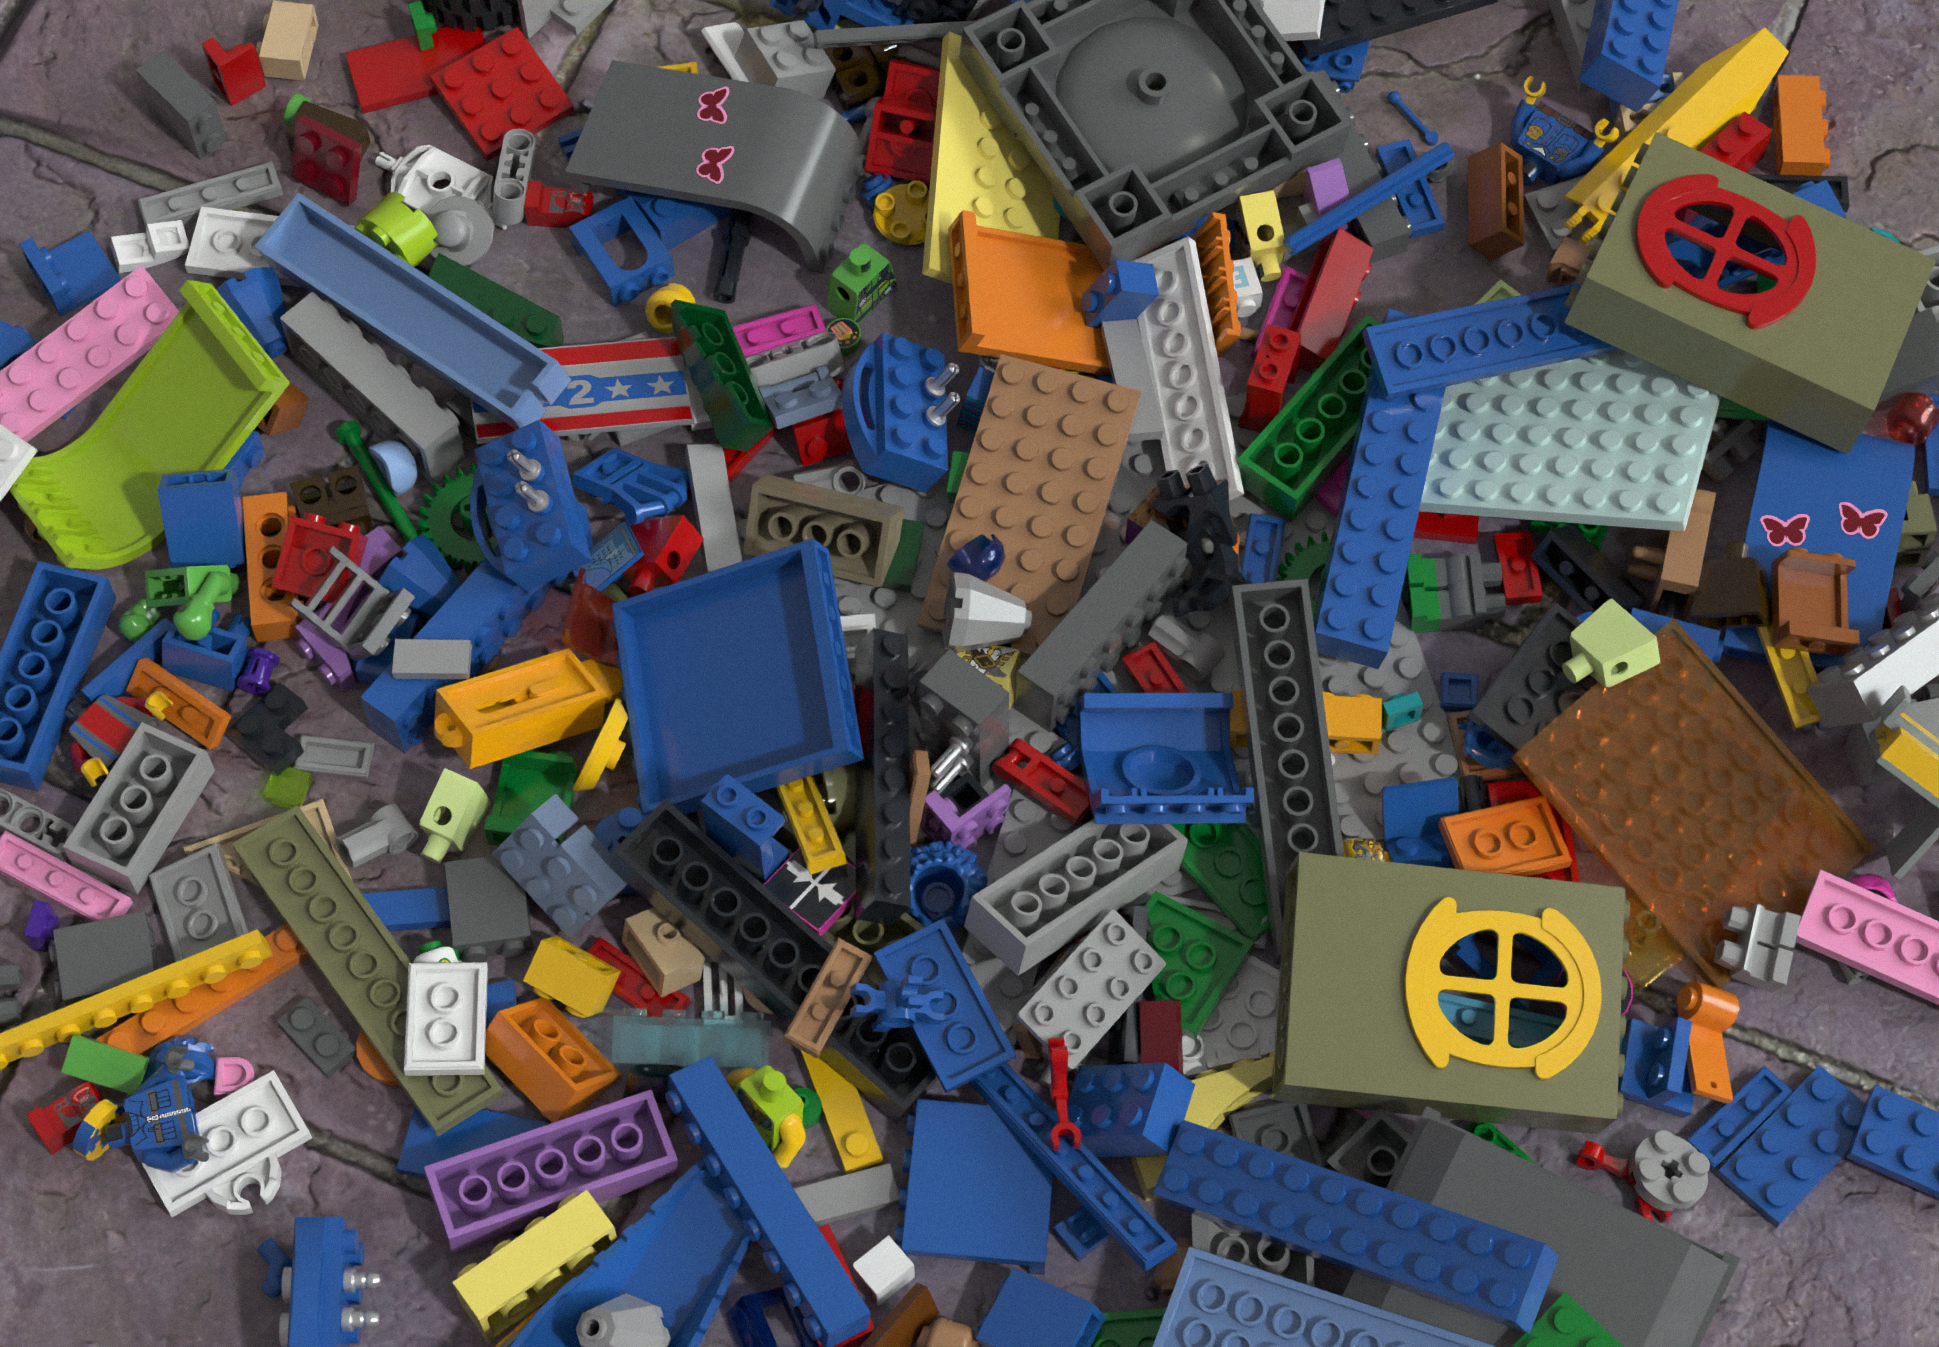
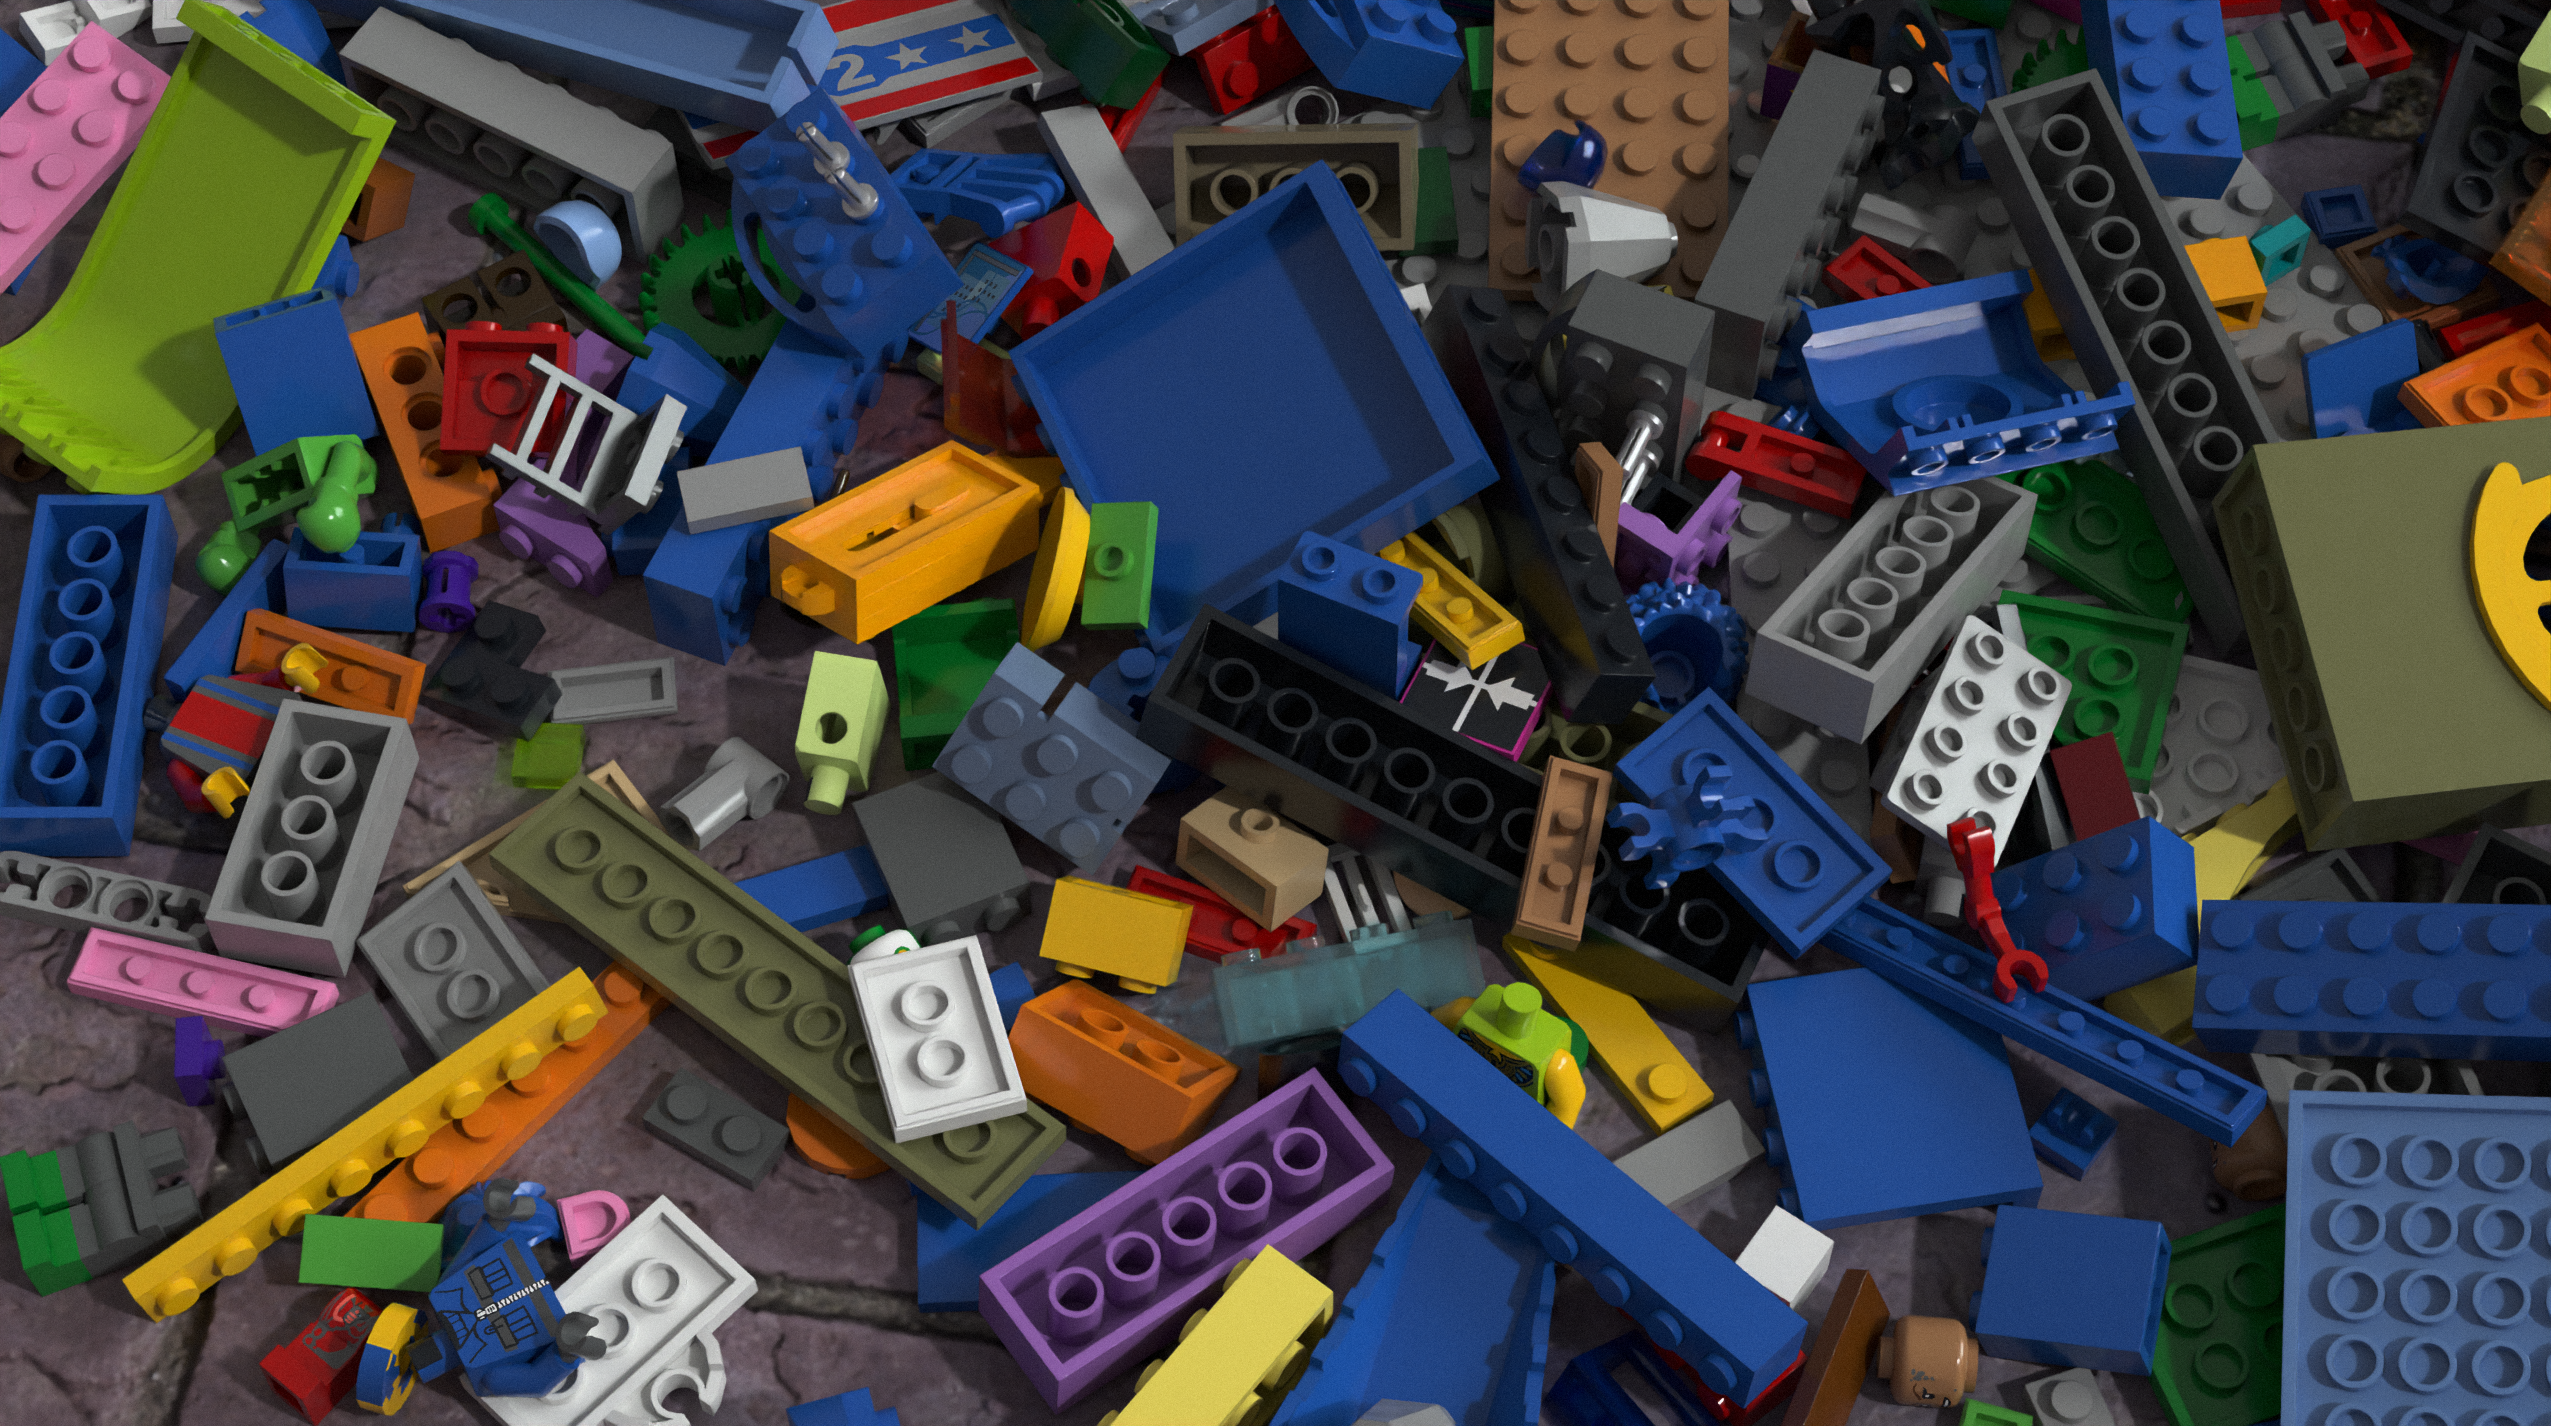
camera: 15 degrees left, 5 degrees down
none -> bright green plate [1081,501,1159,630]

